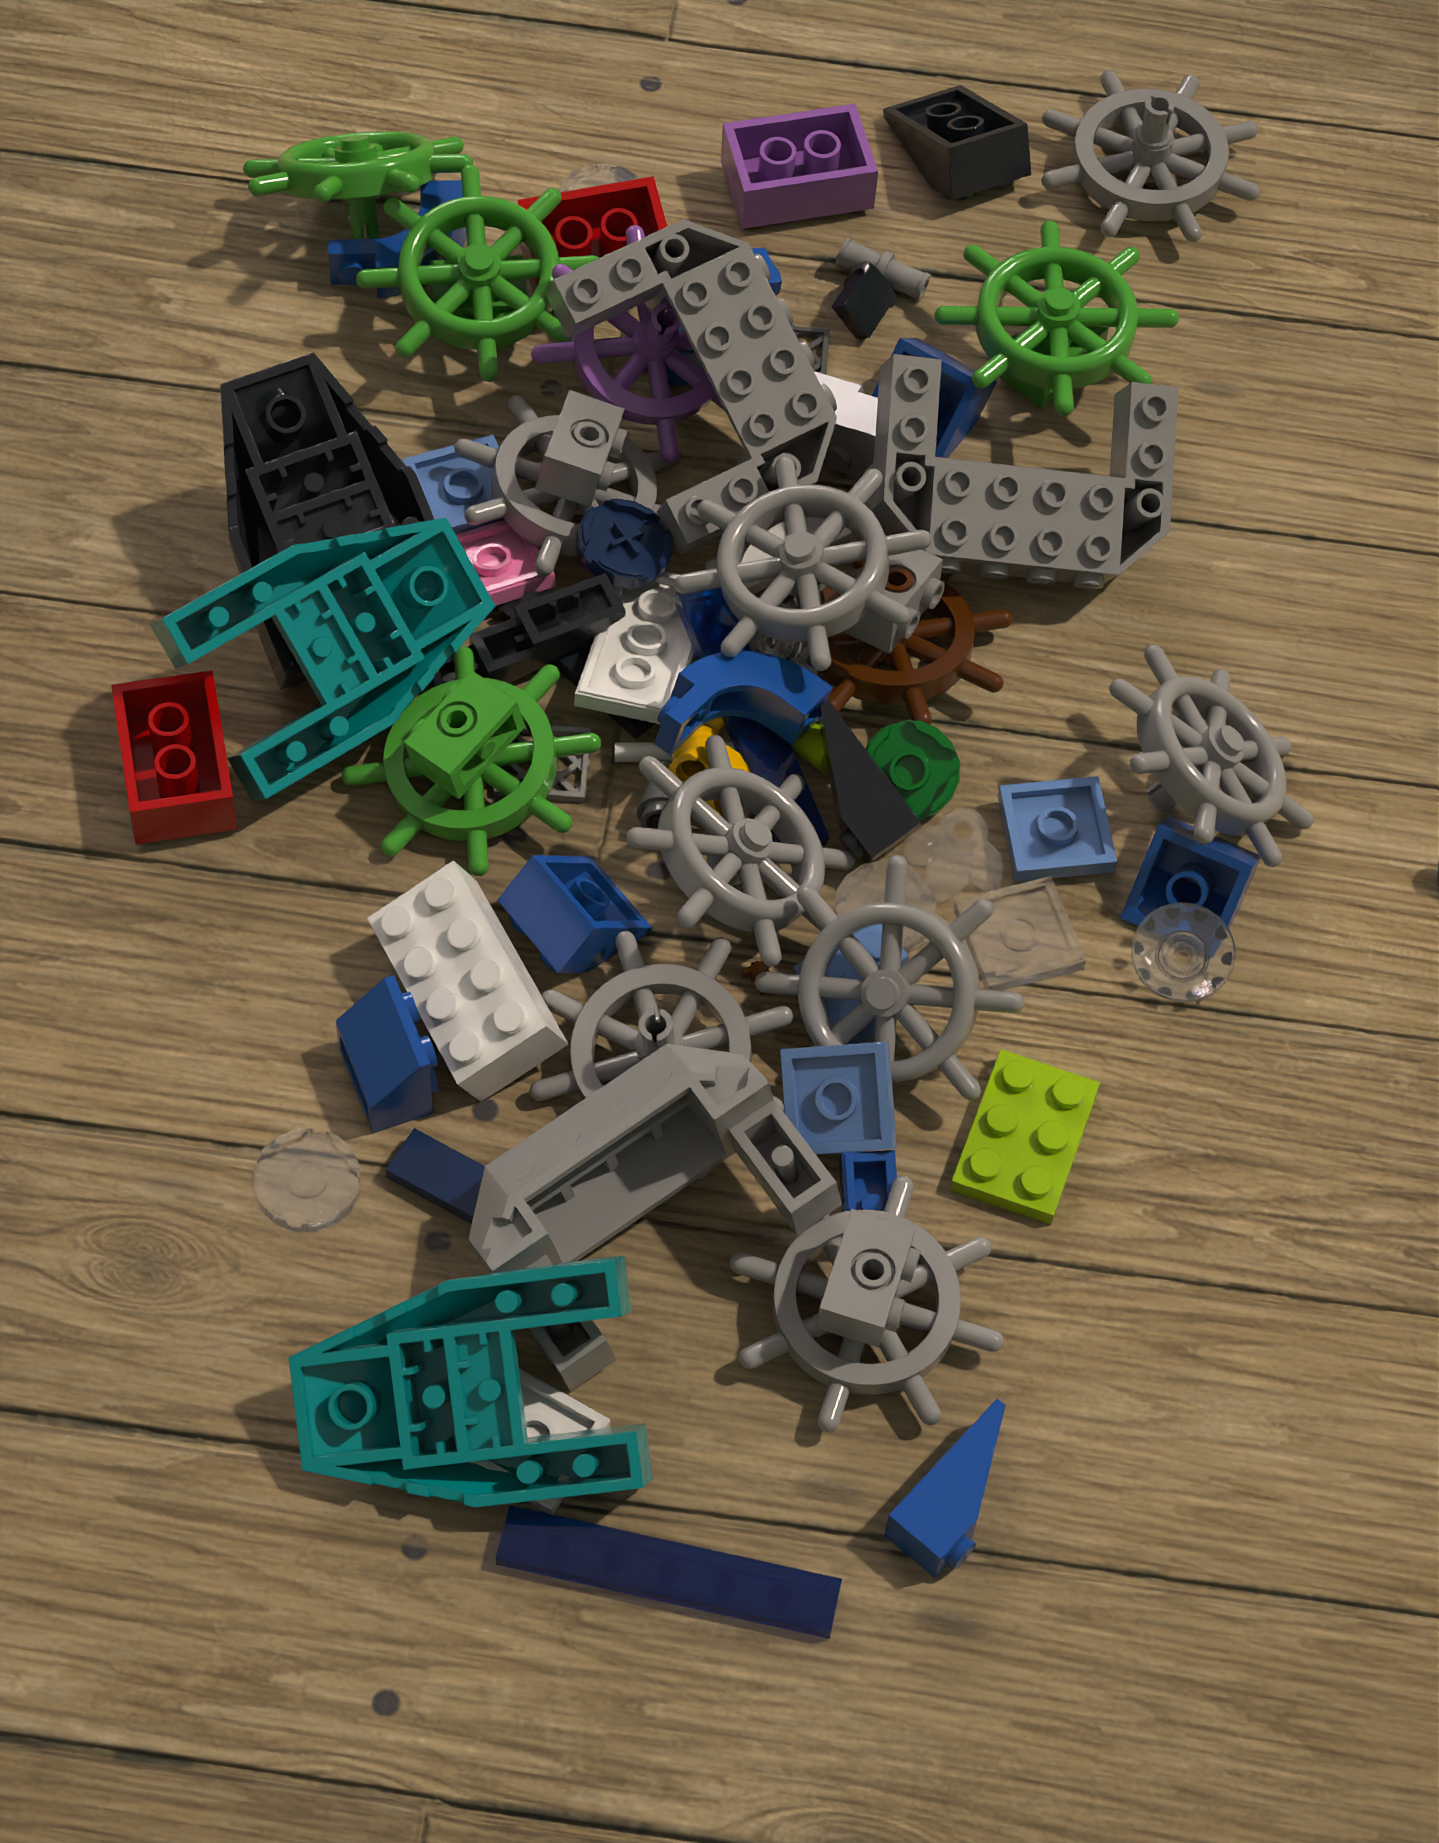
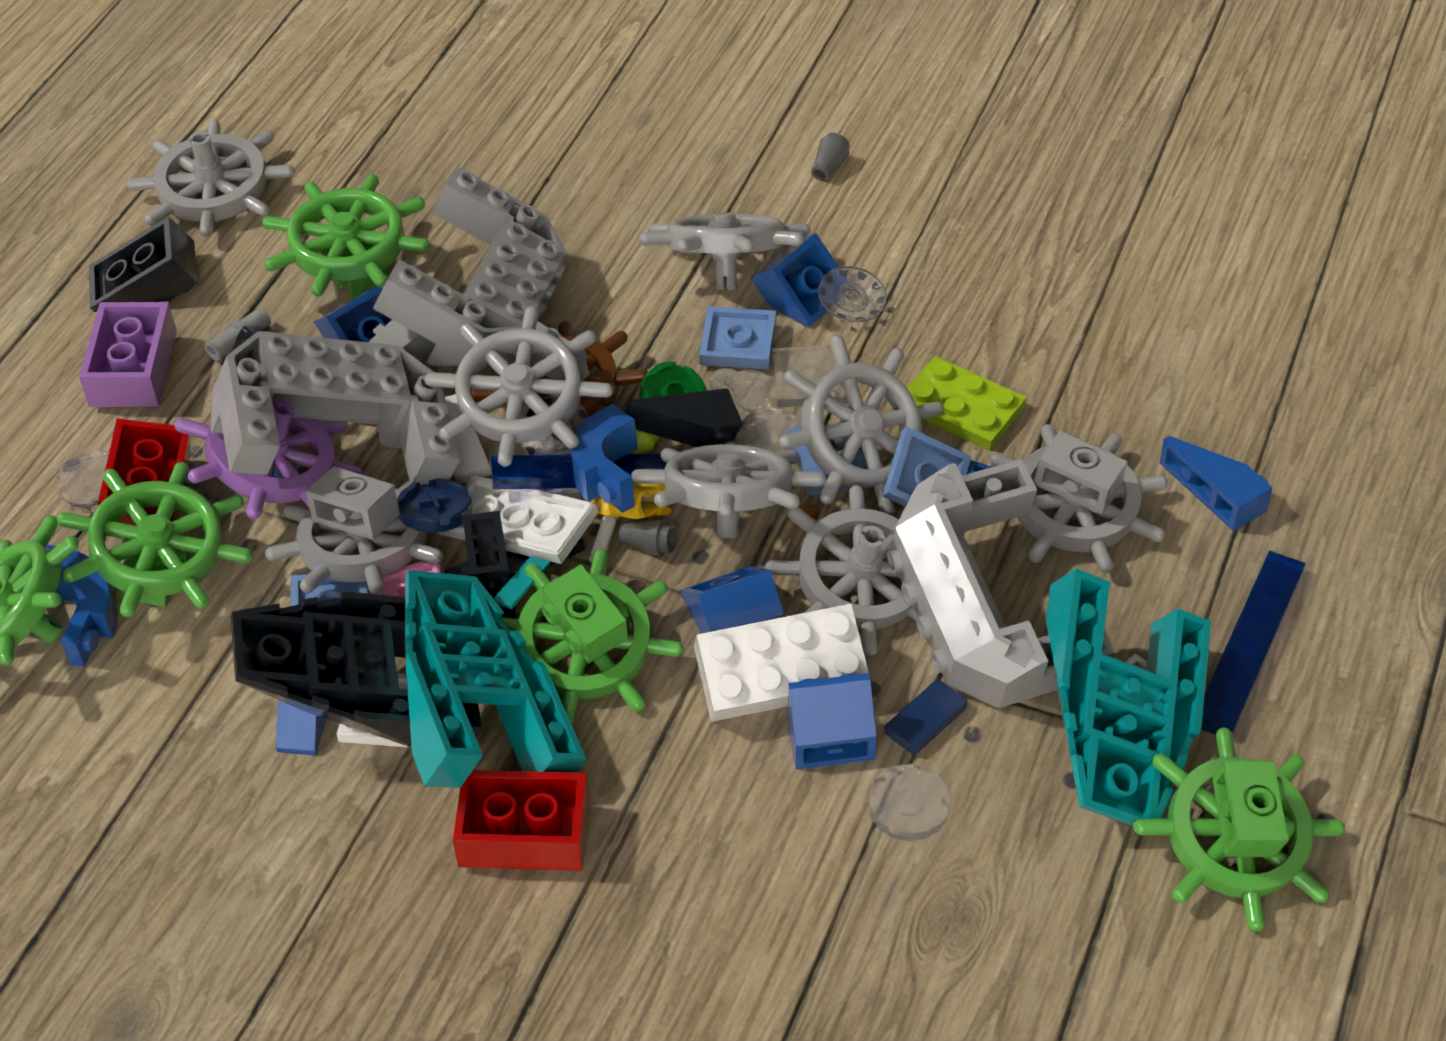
camera: 70 degrees left, 10 degrees down
none -> teal window [494,556,550,609]
none -> bright green piece [1133,728,1345,932]

